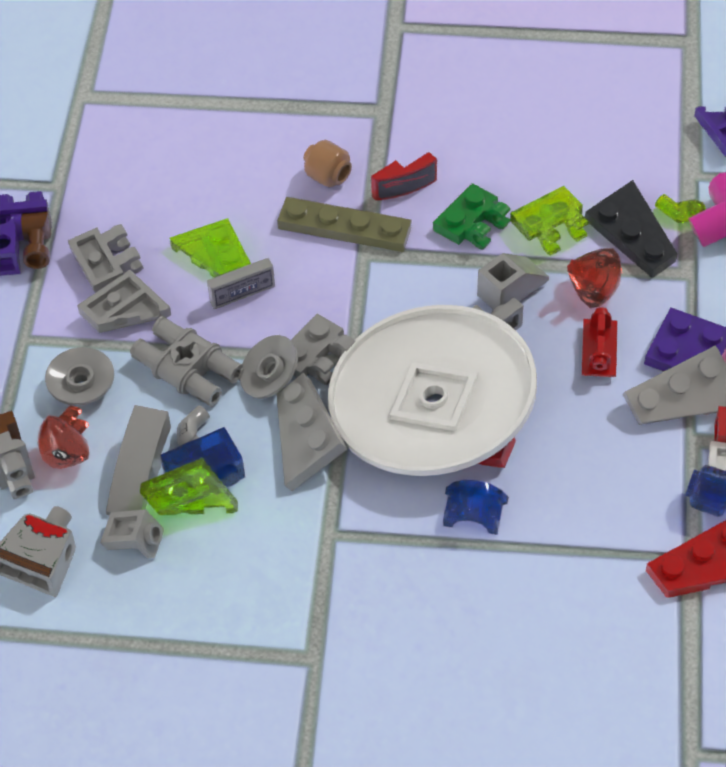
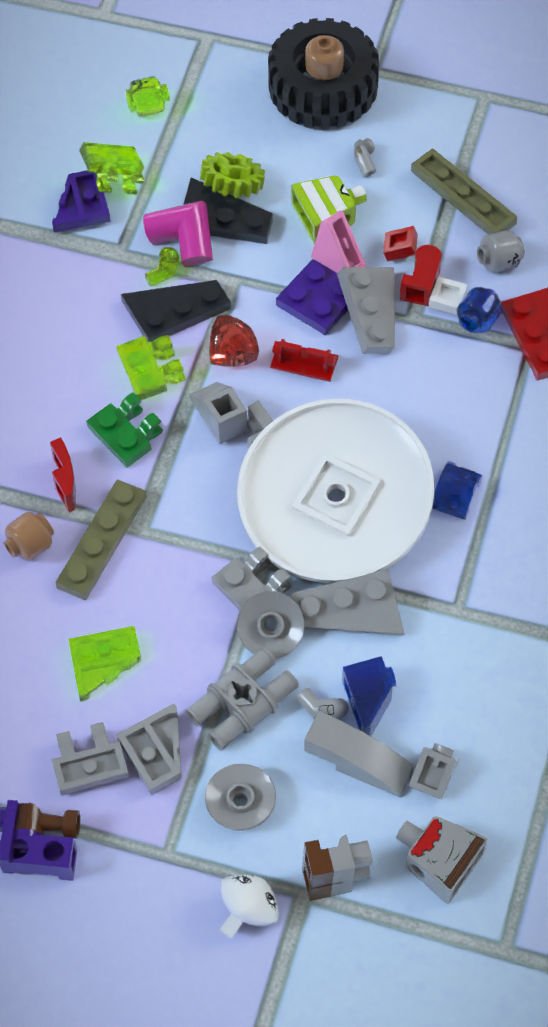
camera: 80 degrees left, 5 degrees up
clear red piece [37,405,90,469] -> none
clear neon green wing [140,458,238,515] -> none
tile [207,258,275,309] -> none

